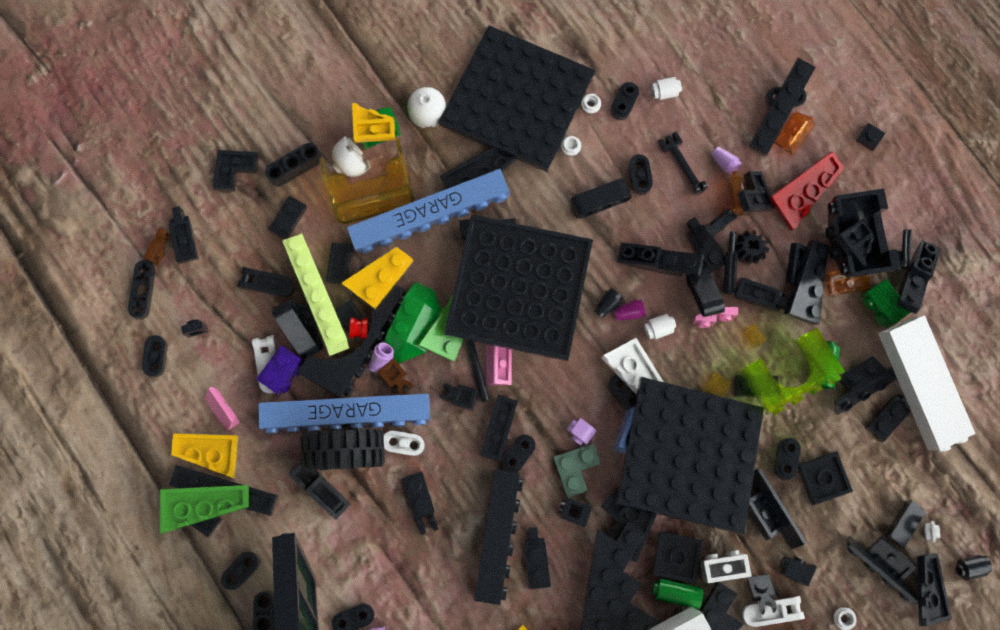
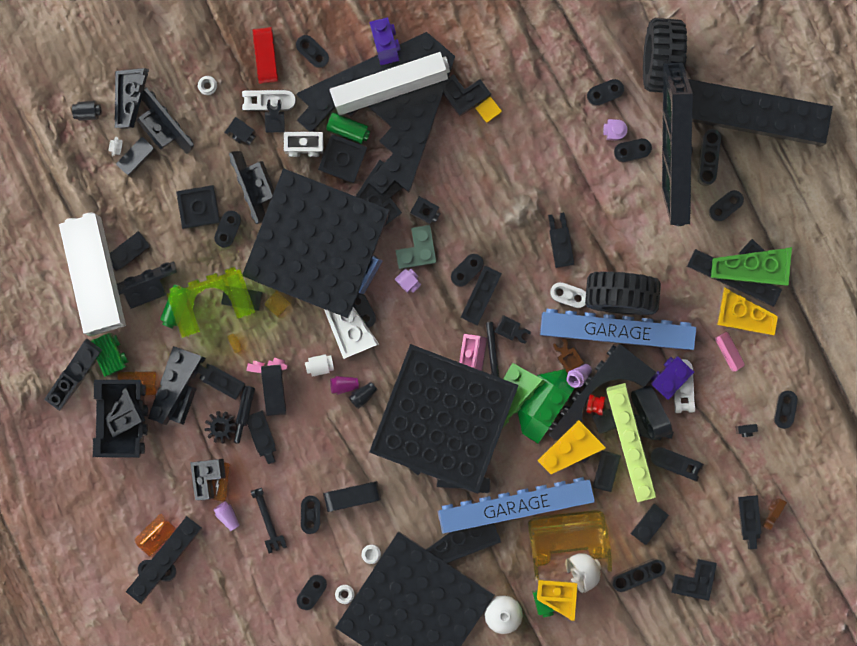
camera: 170 degrees left, 10 degrees up
black beam [128,260,156,320] -> none
black slope [288,460,351,520] -> none
black brick [474,469,523,605] -> none
black hinge [524,527,551,589] -> none
black slope [617,242,704,277] -> none
white brick [651,77,682,100] -> none
black hinge [695,208,738,246] -> none
red wing [768,151,844,231] -> none
black plate [856,122,885,151] -> none
black plant [888,229,913,269] -> none

